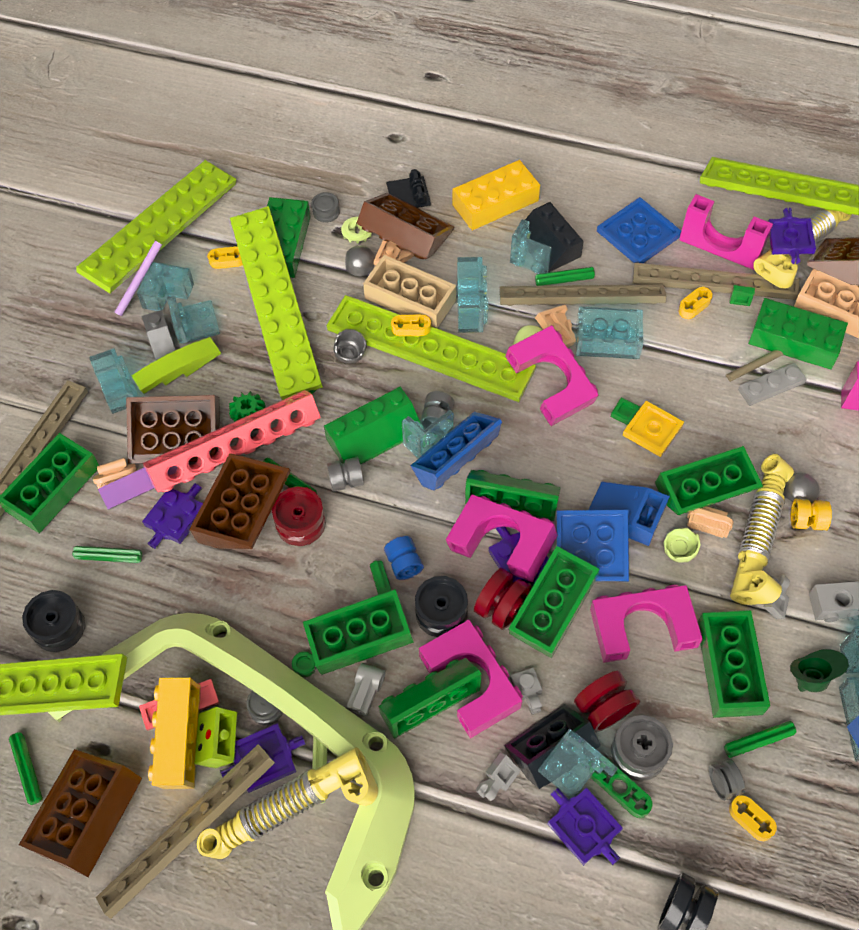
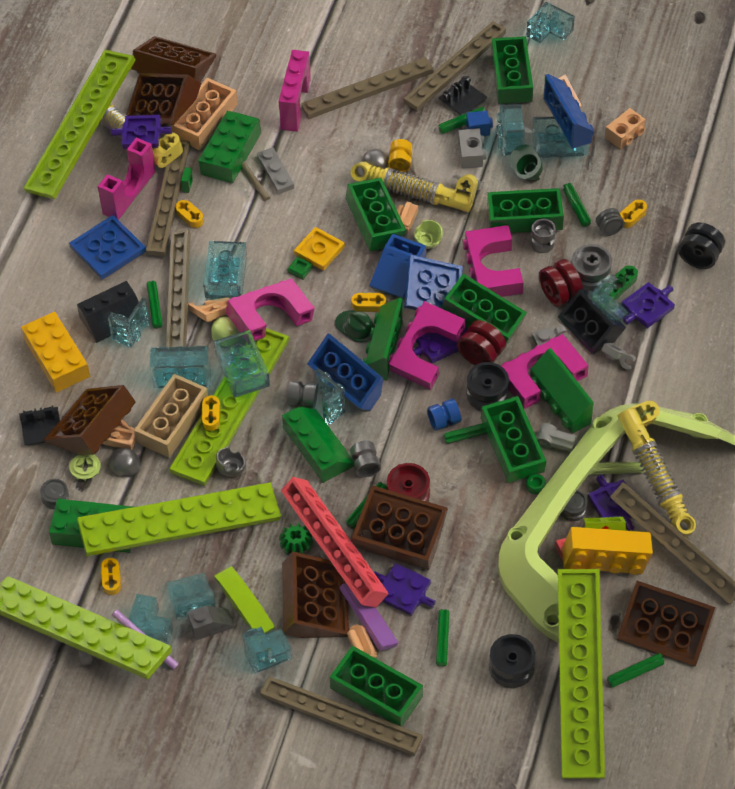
camera: 90 degrees left, 5 degrees down
none -> clear light blue brick [214,330,270,398]
none -> dark green piece [335,310,375,343]
none -> yellow beam [351,293,386,312]
none -> flat silver wheel [531,219,556,253]

